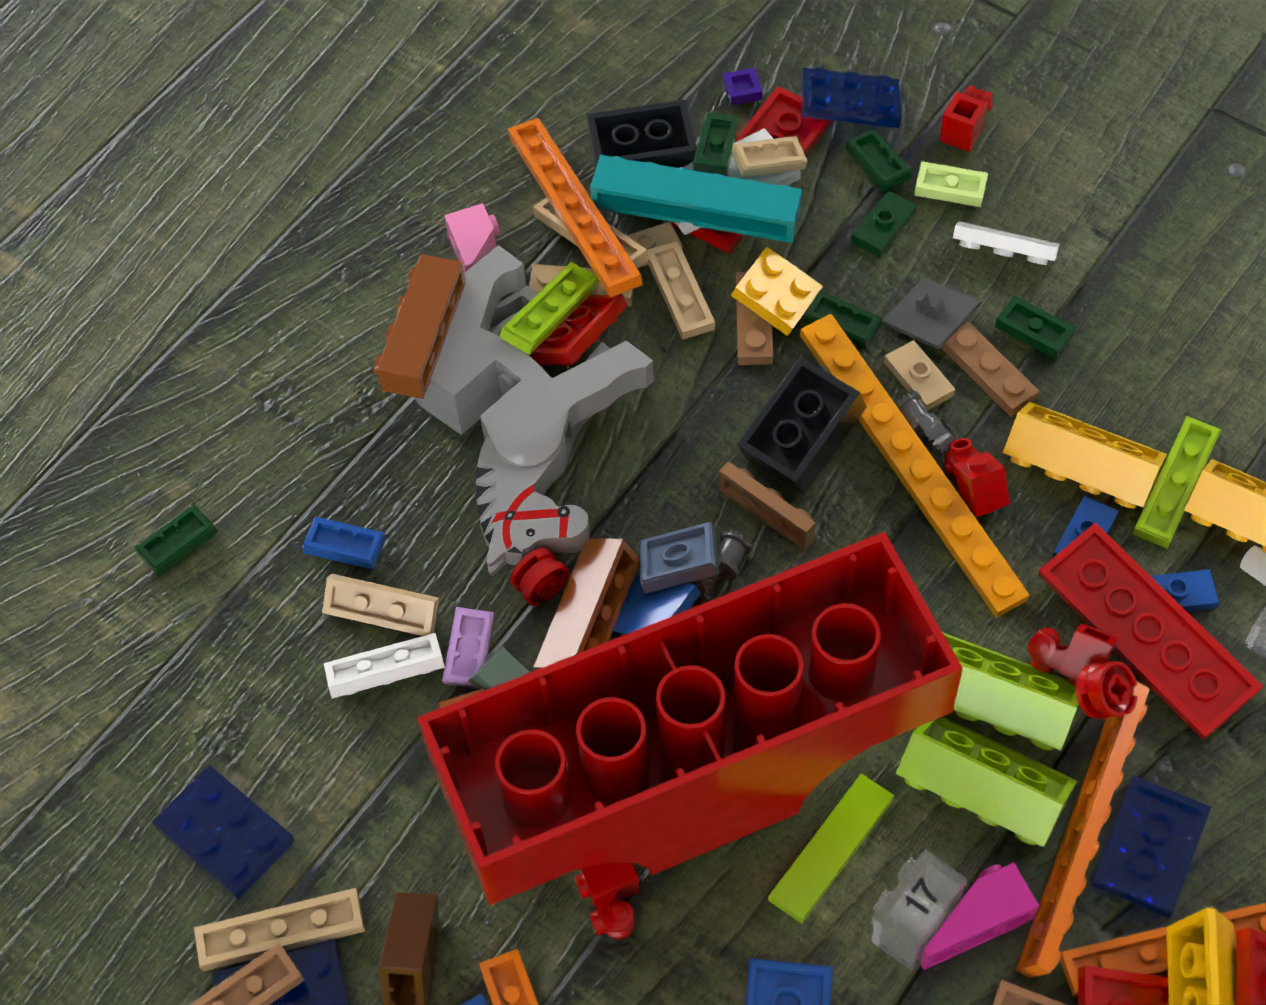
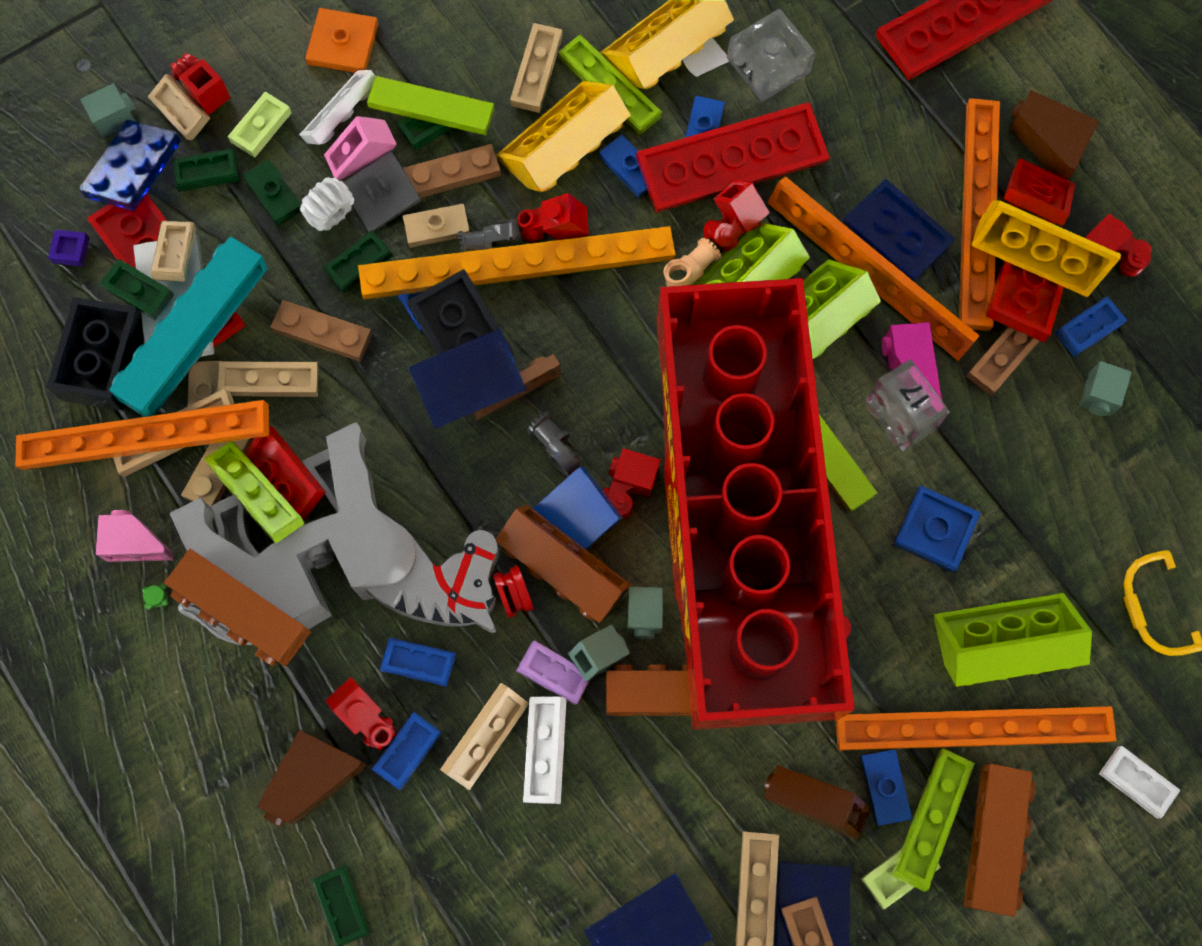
camera: 75 degrees left, 15 degrees up
sand blue tile [640,522,718,594] -> none
yellow plate [731,247,823,336] -> none
red wheel [1076,661,1138,719] -> none
none -> sand green brick [80,83,136,138]
none -> tan plate [148,74,210,140]
none -> reddish brown slope [257,730,366,827]
none -> white gear [300,177,354,231]
none -> orange plate [305,8,379,73]
none -> bright pink slope [324,116,397,180]
none -> red brick [326,677,397,751]
none -> lime tile [367,76,495,135]
none -> blue plate [380,637,456,687]
none -> clear blue plate [408,329,526,429]
none -> tan plate [510,23,563,113]
none -> light nougat connector [663,238,721,287]

